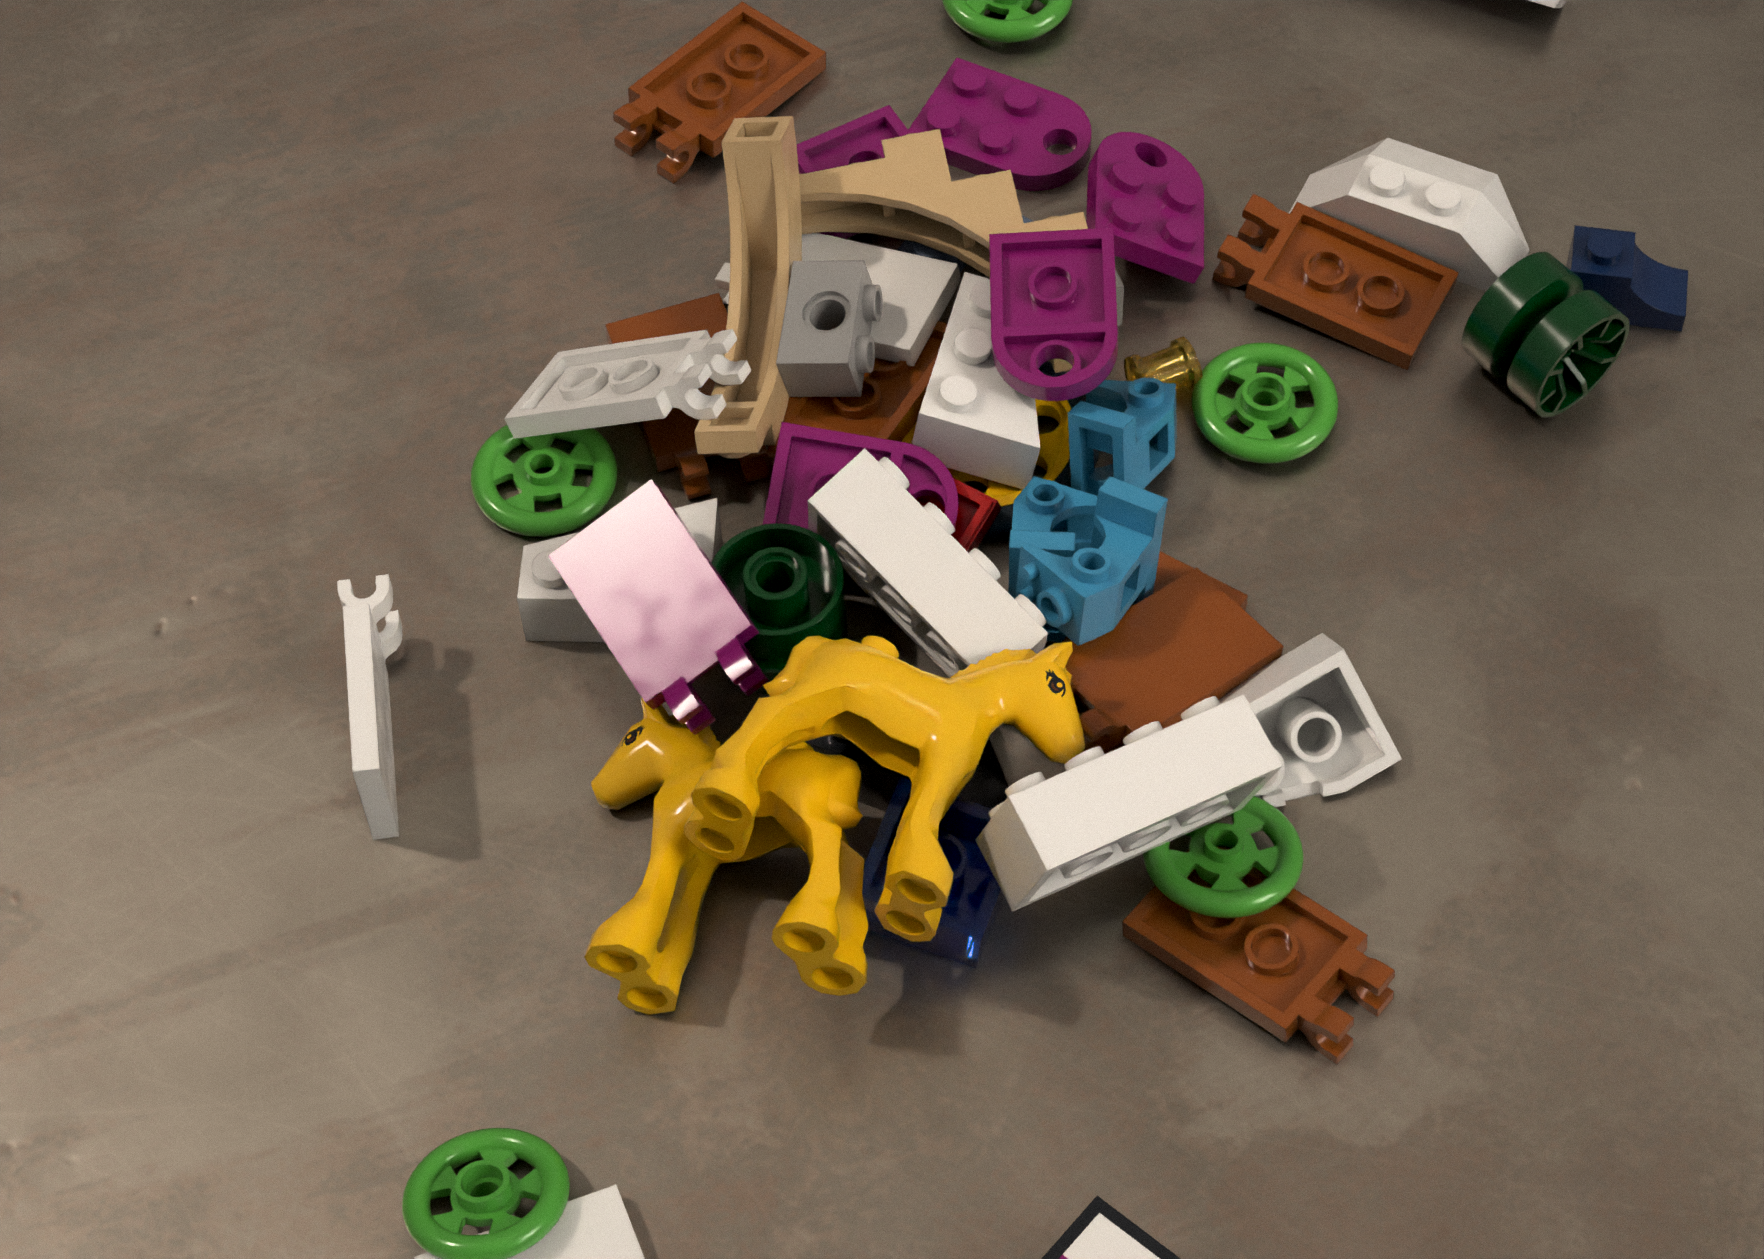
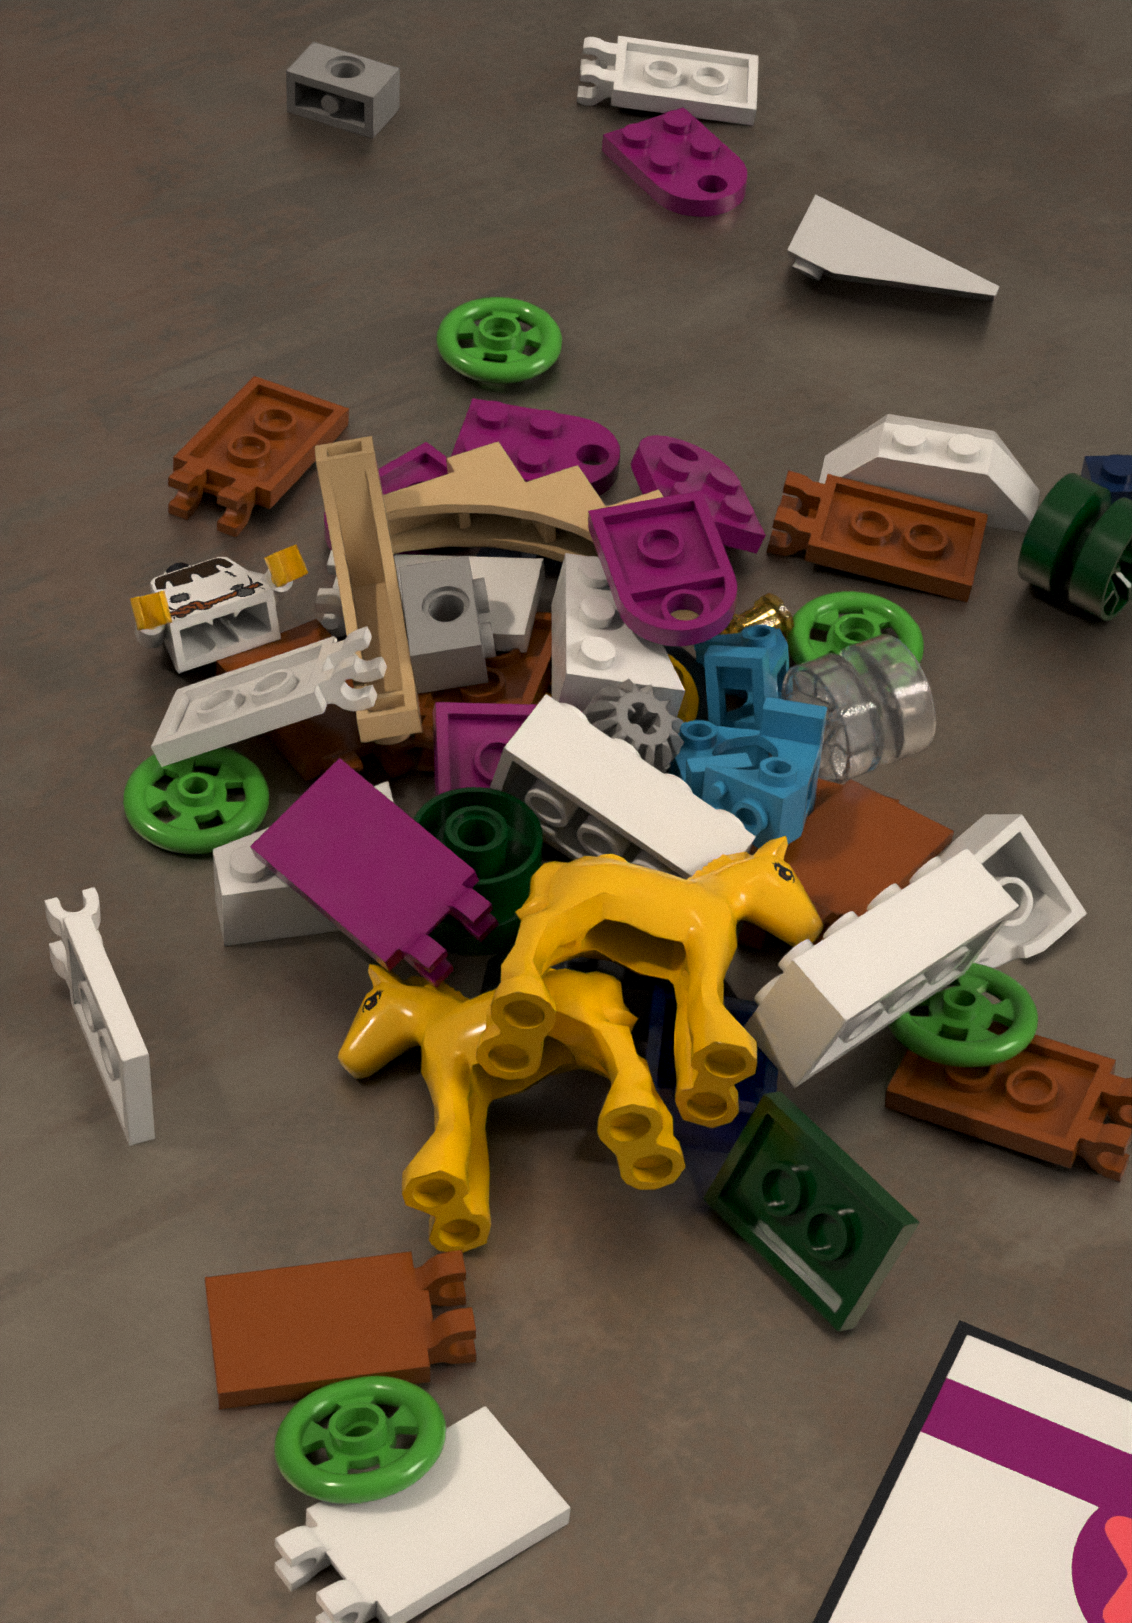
camera: 20 degrees left, 10 degrees down
none -> white torso [130,544,308,673]
none -> dark orange tile [205,1250,476,1410]
none -> light grey gear [582,678,684,774]
none -> dark green plate [703,1091,920,1332]
none -> clear wheel [782,634,936,784]

